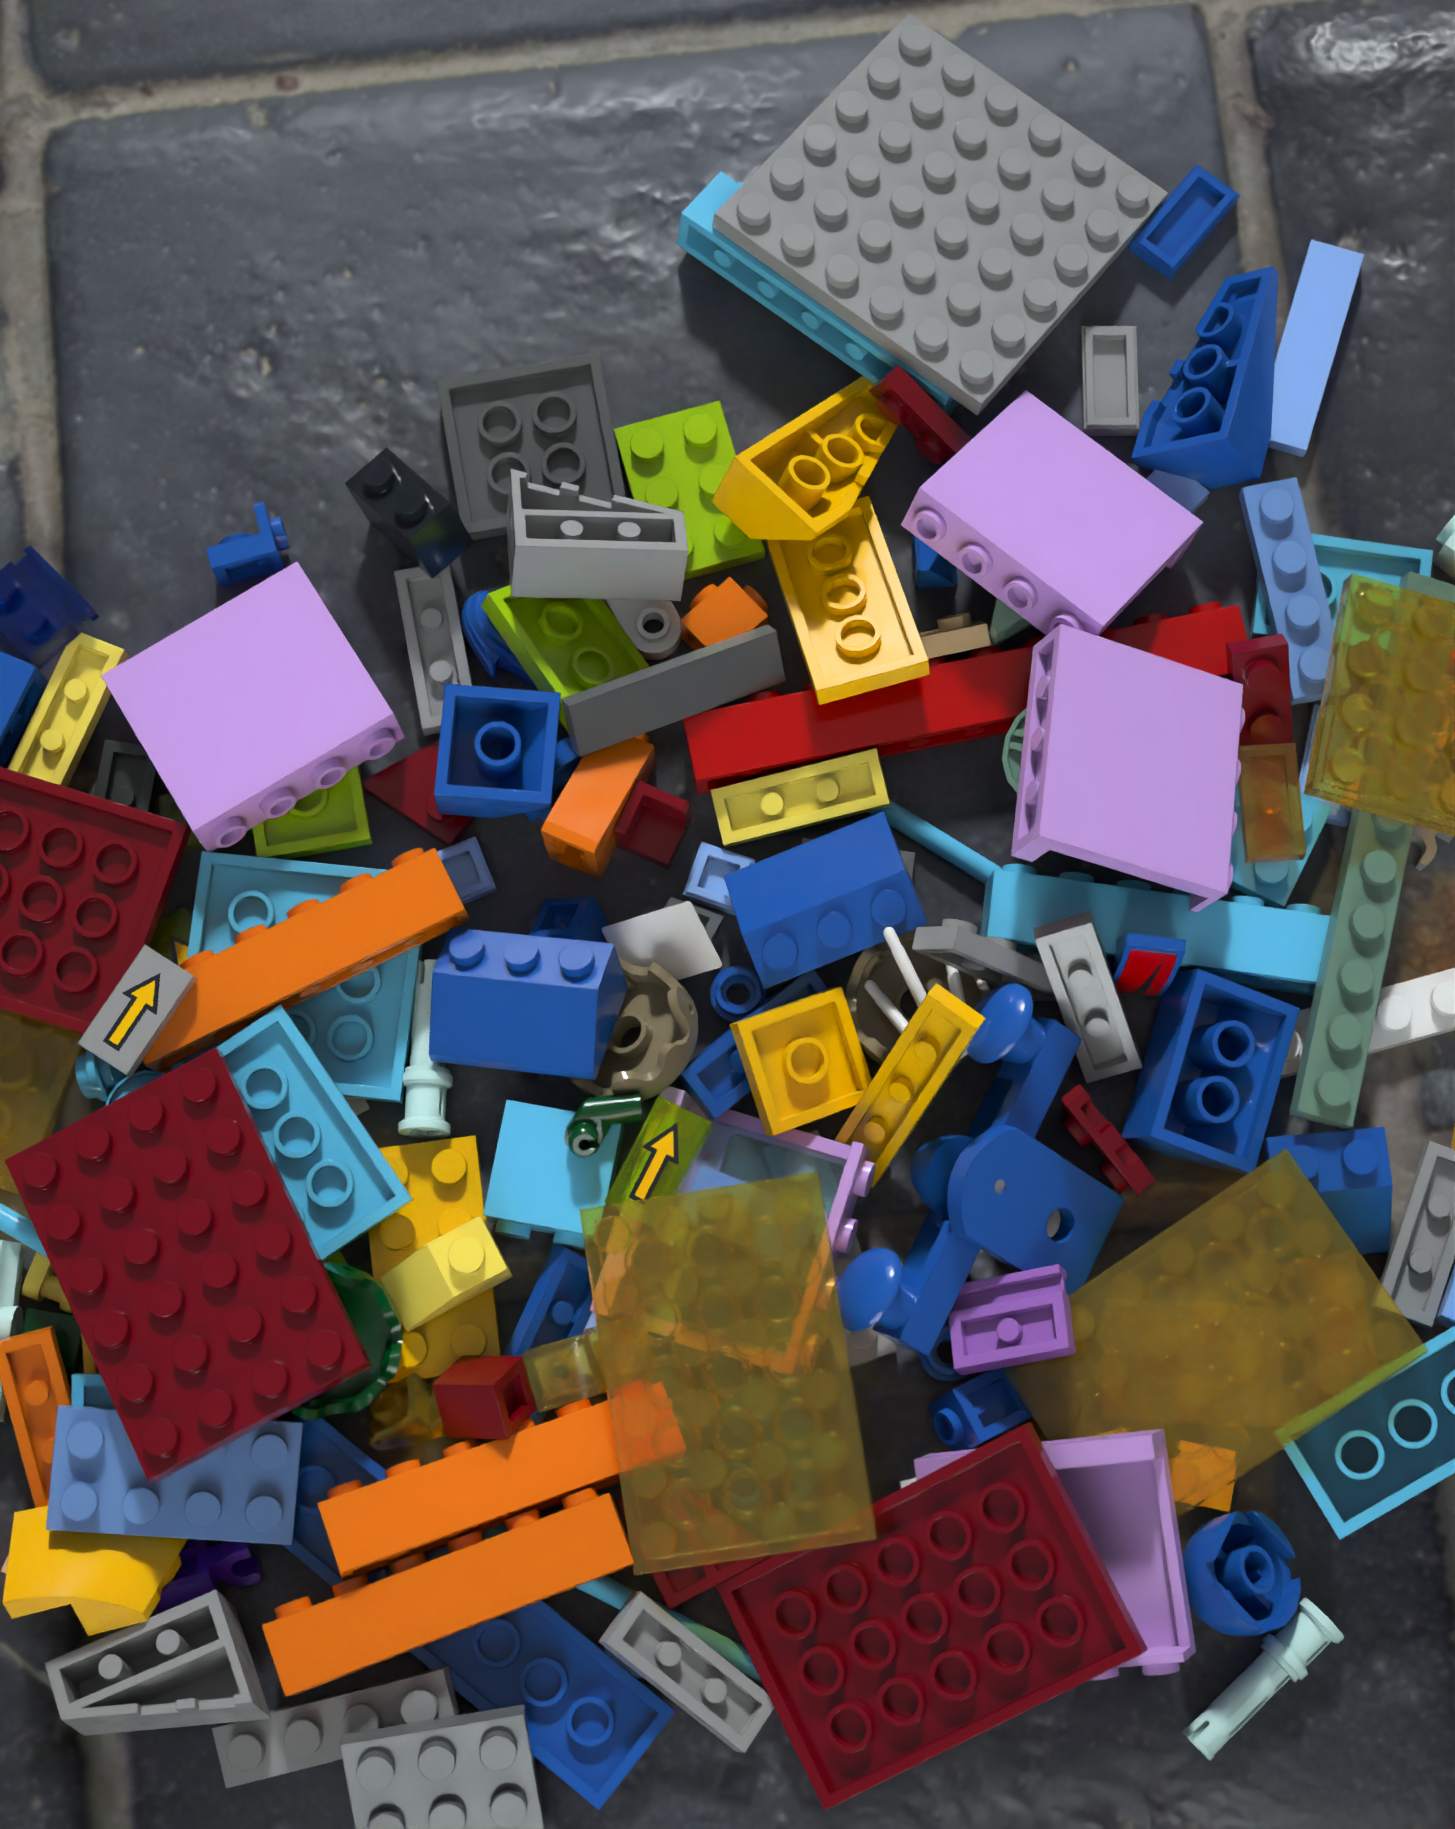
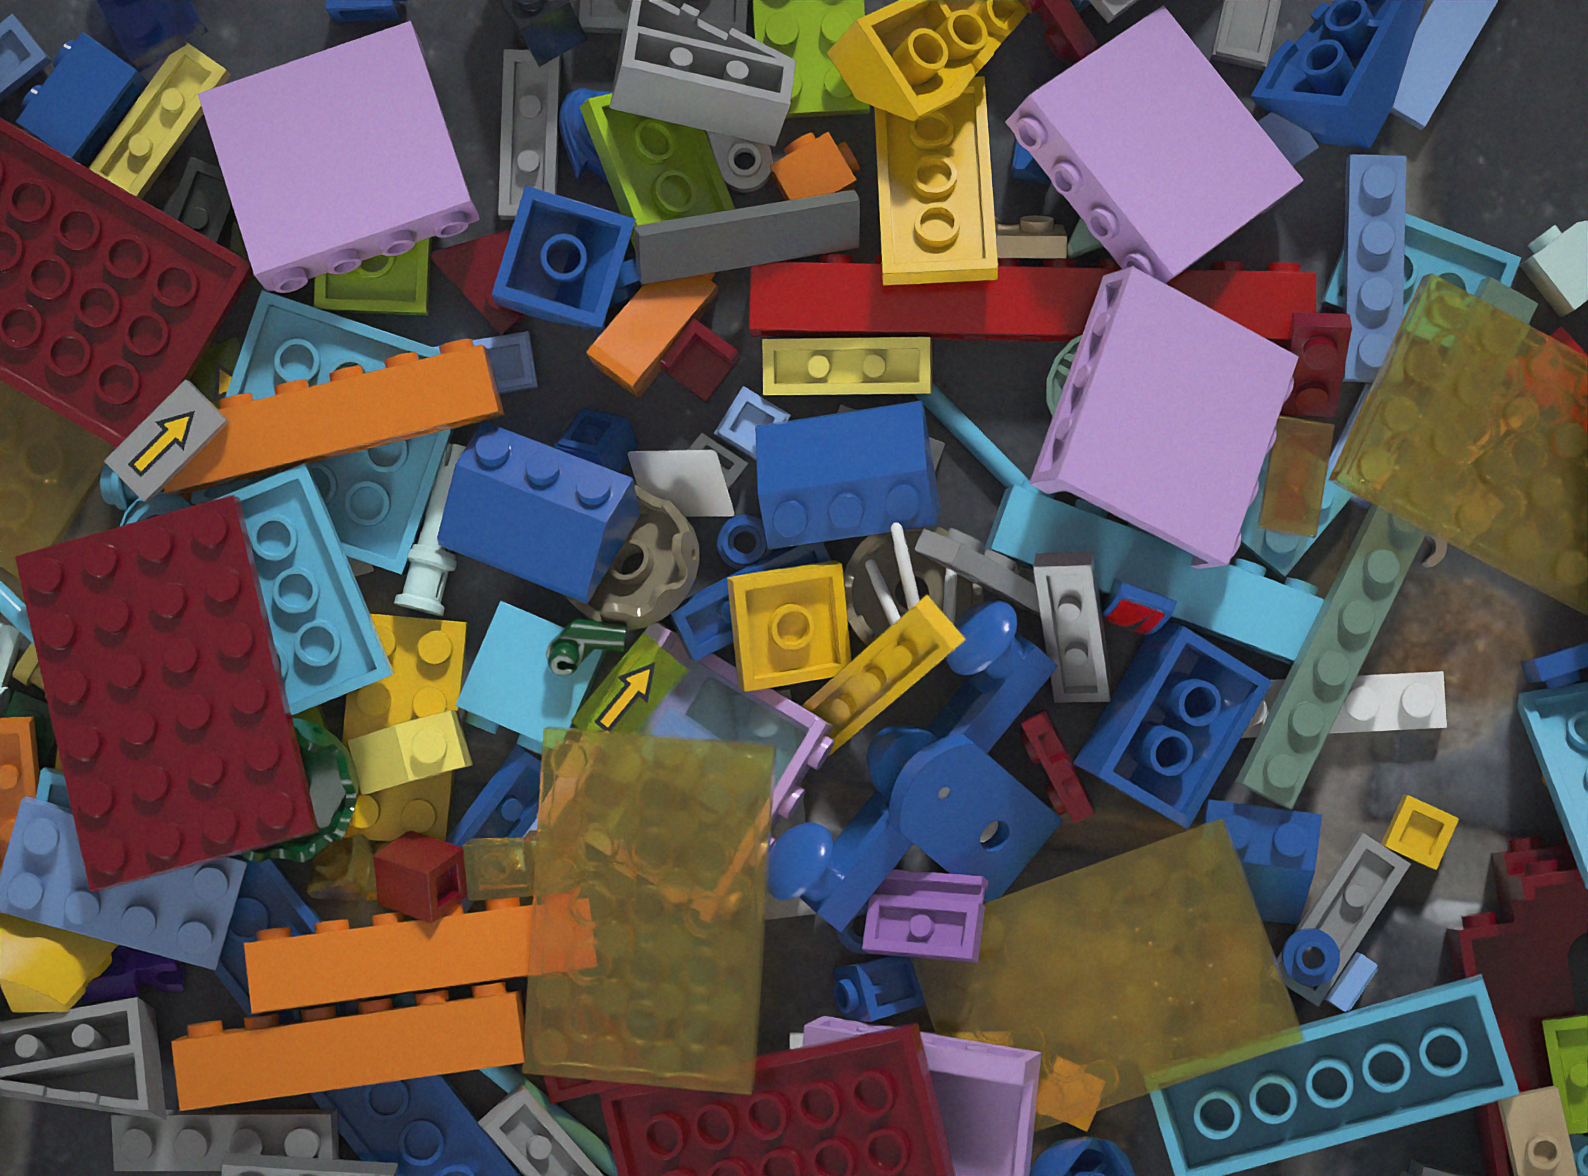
camera: 15 degrees right, 10 degrees up
none -> blue plate [1281,928,1340,986]

